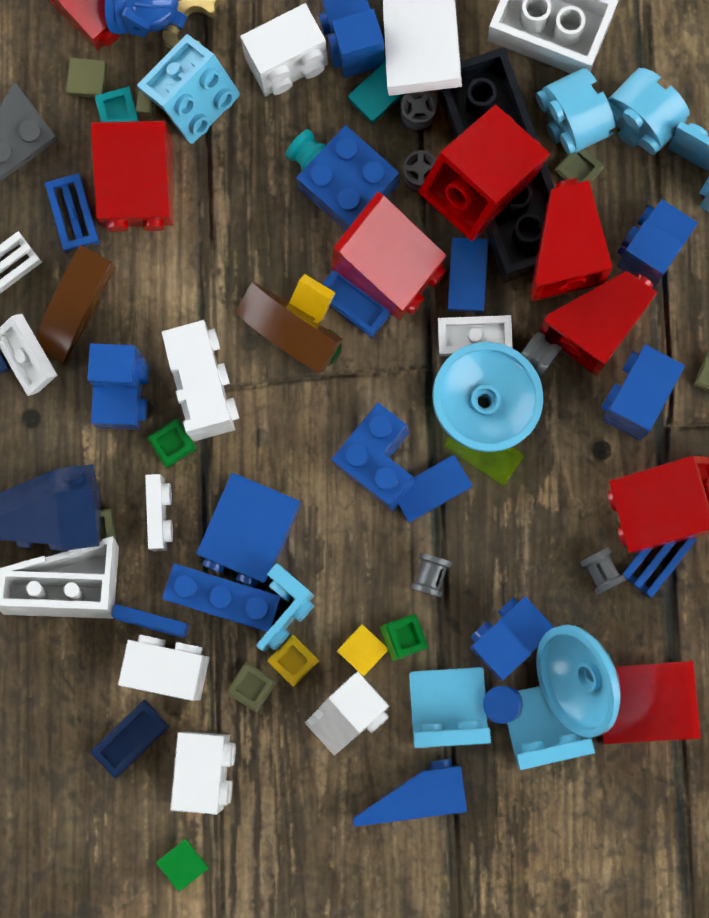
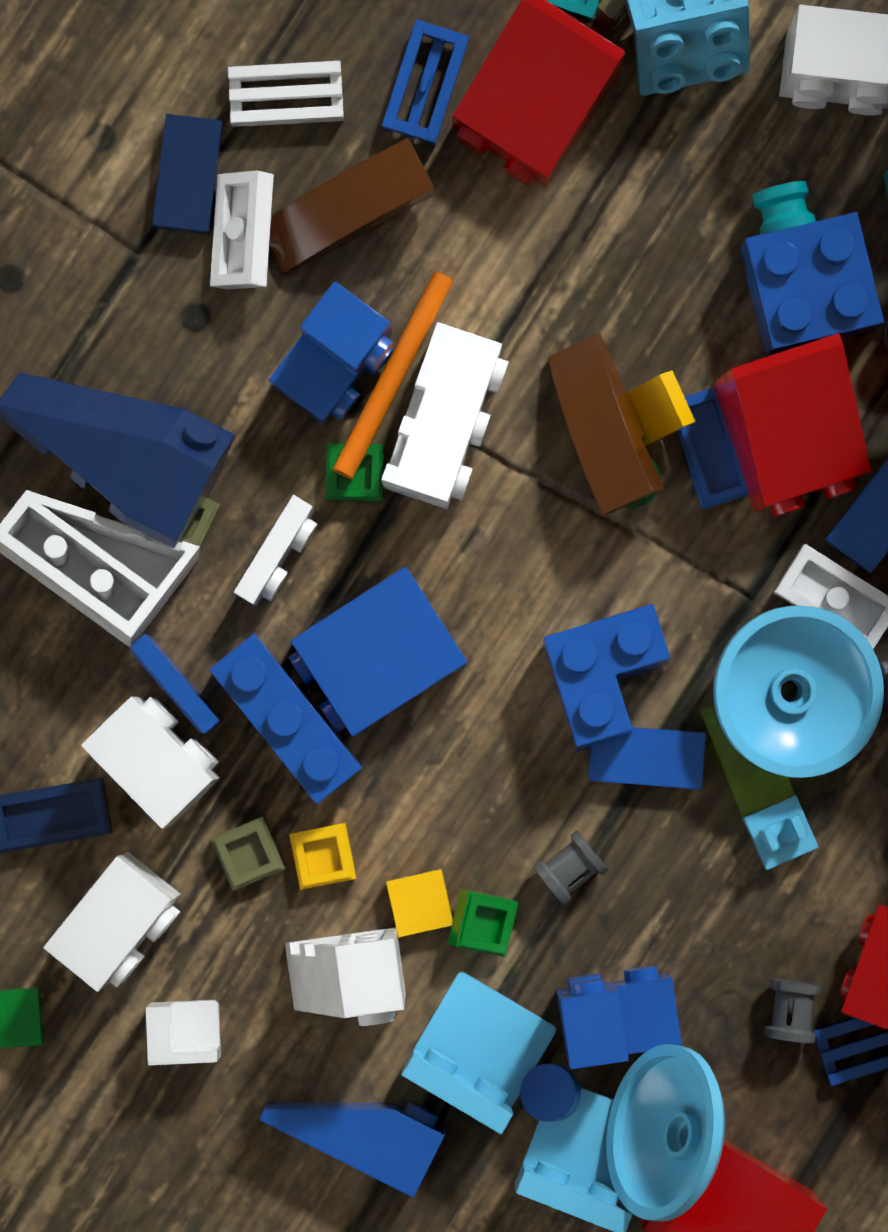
camera: 25 degrees right, 5 degrees up
medium azure bracket [256,563,315,652] -> none
none -> white panel [146,1000,221,1065]
none -> orange bar [332,271,454,480]
none -> medium azure tile [742,795,819,870]

